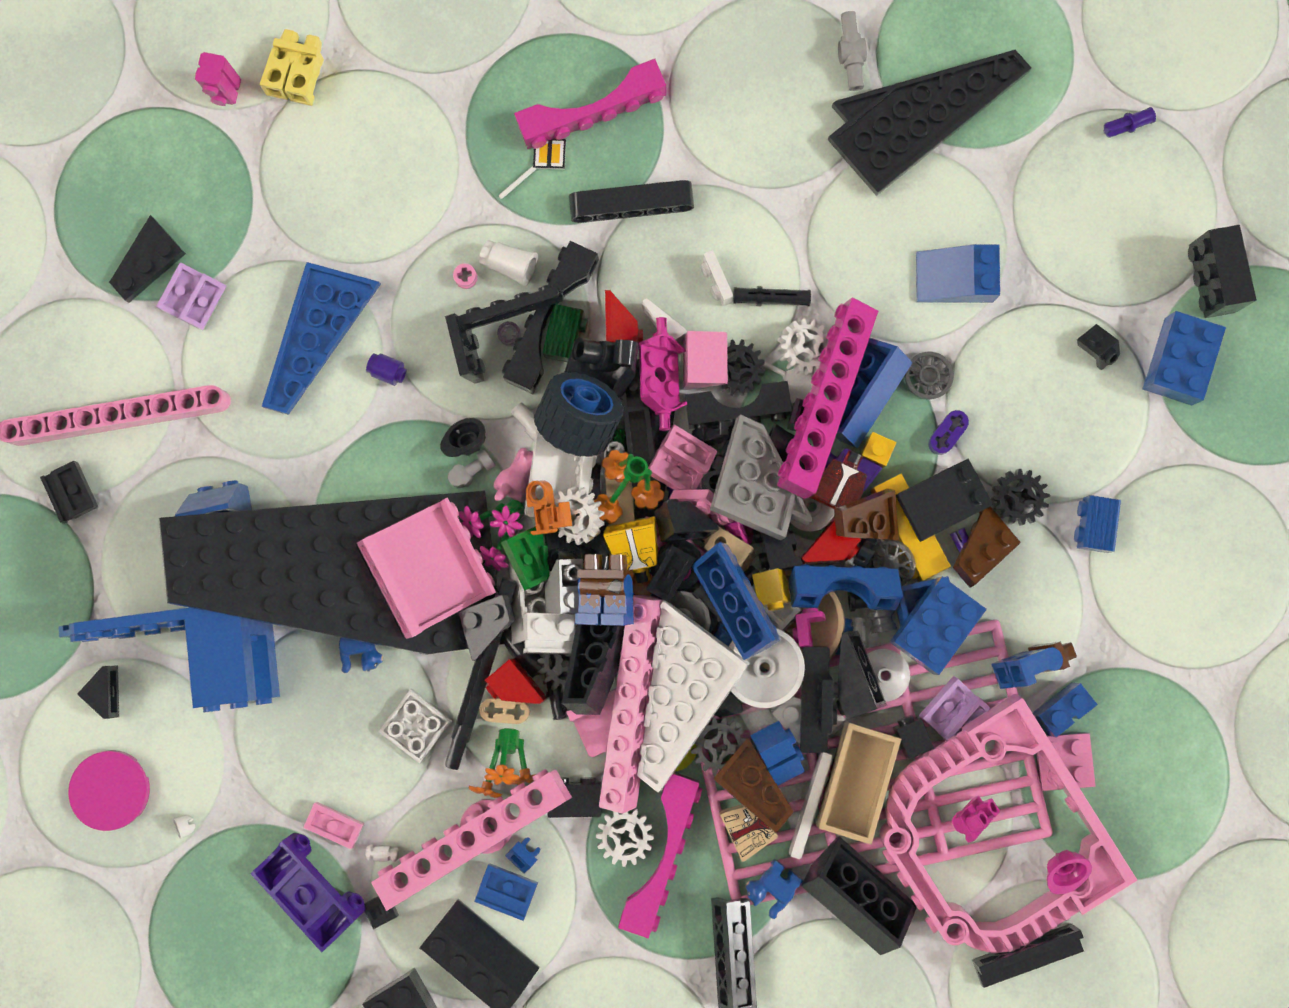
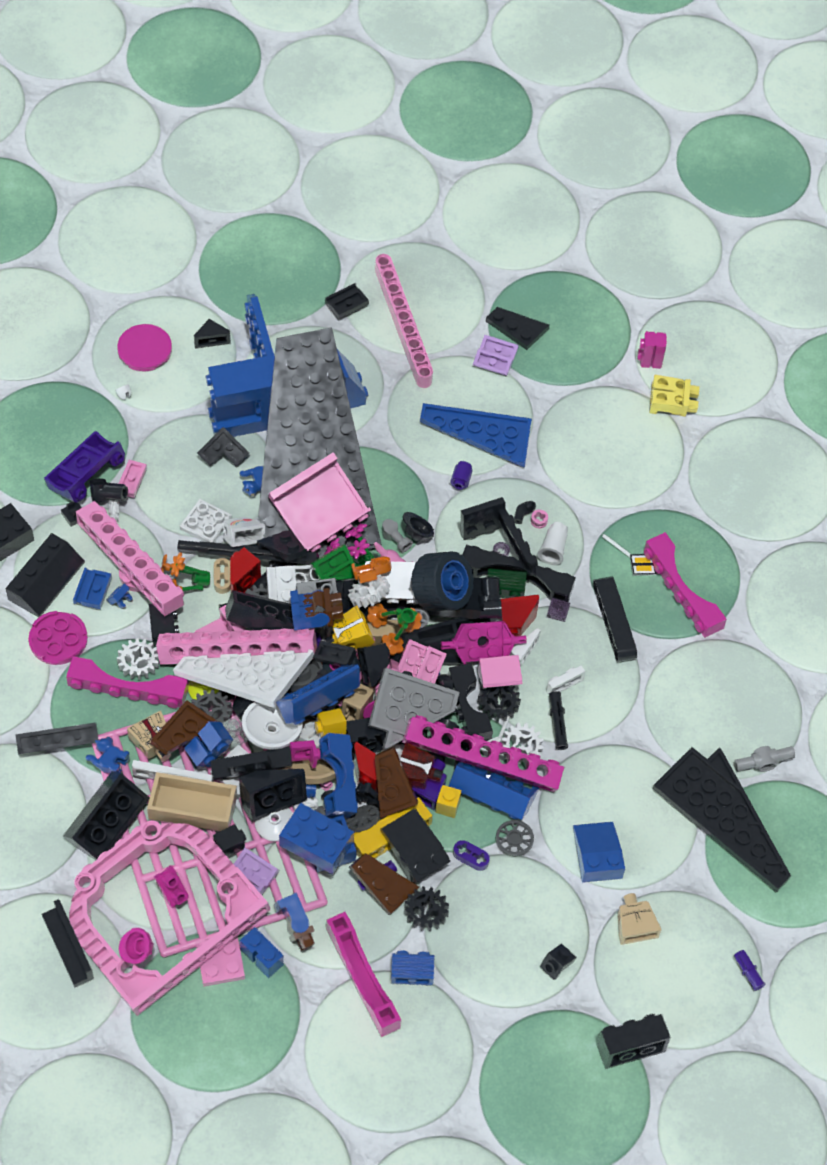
camera: 70 degrees right, 25 degrees down
blue brick [1142,311,1226,406] -> none
none -> dark pink tile [28,611,88,665]
none -> black piece [89,478,128,503]
none -> black tile [197,427,250,466]
none -> white torso [223,517,265,547]
none -> dark pink arch [326,911,401,1037]
none -> black arm [514,501,536,524]
none -> clear purple tile [547,598,570,622]
none -> tan torso [618,893,661,945]

